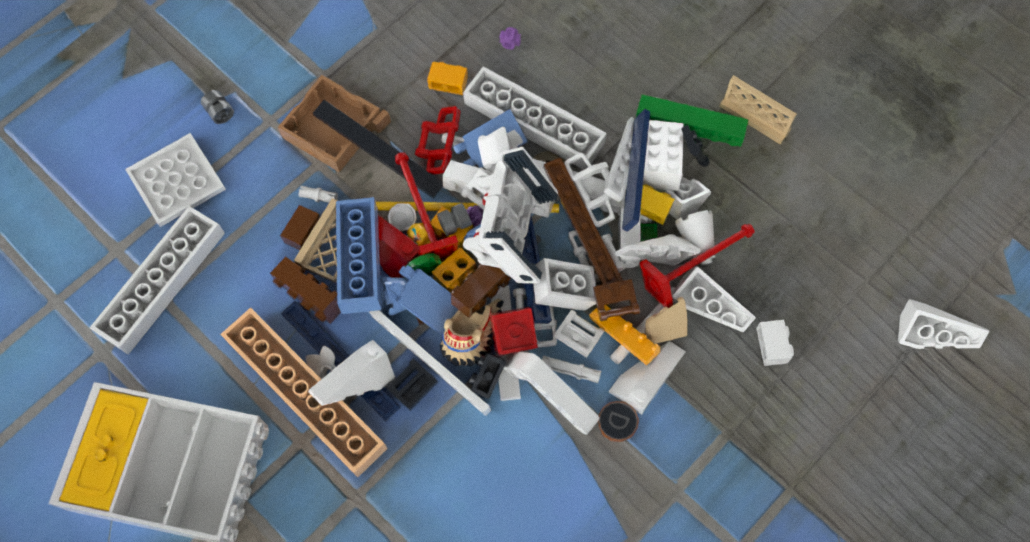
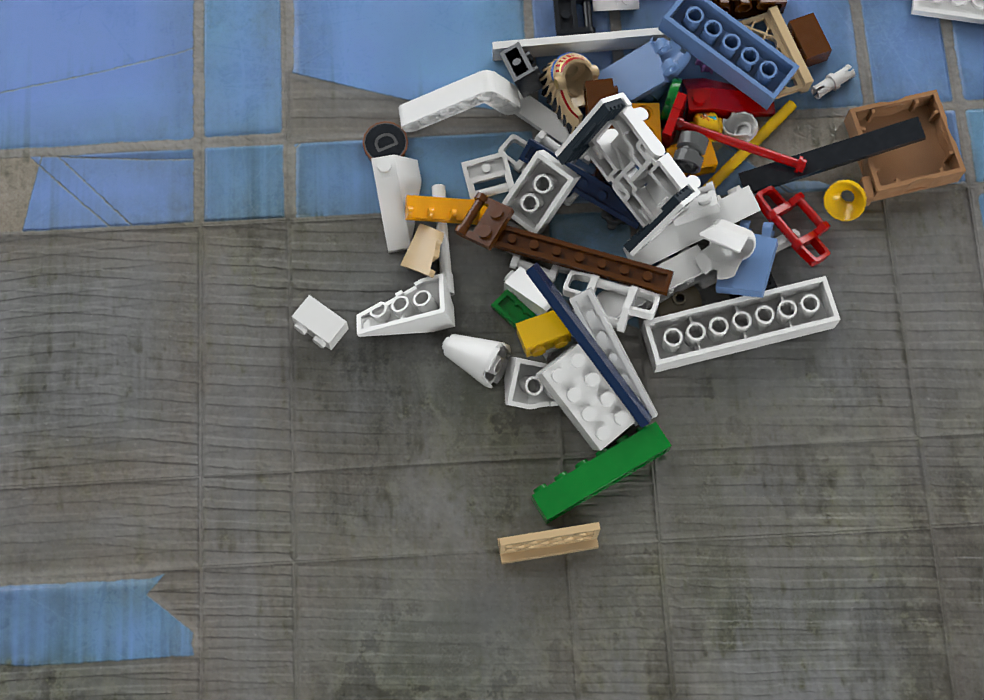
camera: 130 degrees right, 5 degrees up
light orange brick [427,62,468,95] -> none
red container [489,307,538,355] -> none
medium lavender gear [499,27,521,49] -> none
white pin [542,355,601,383] -> none
white wedge [615,234,701,266] -> none
red tile [640,224,755,309] -> none
black plate [681,125,710,167] -> none
white wedge [898,299,989,349] -> none
none -> yellow piece [824,180,867,221]

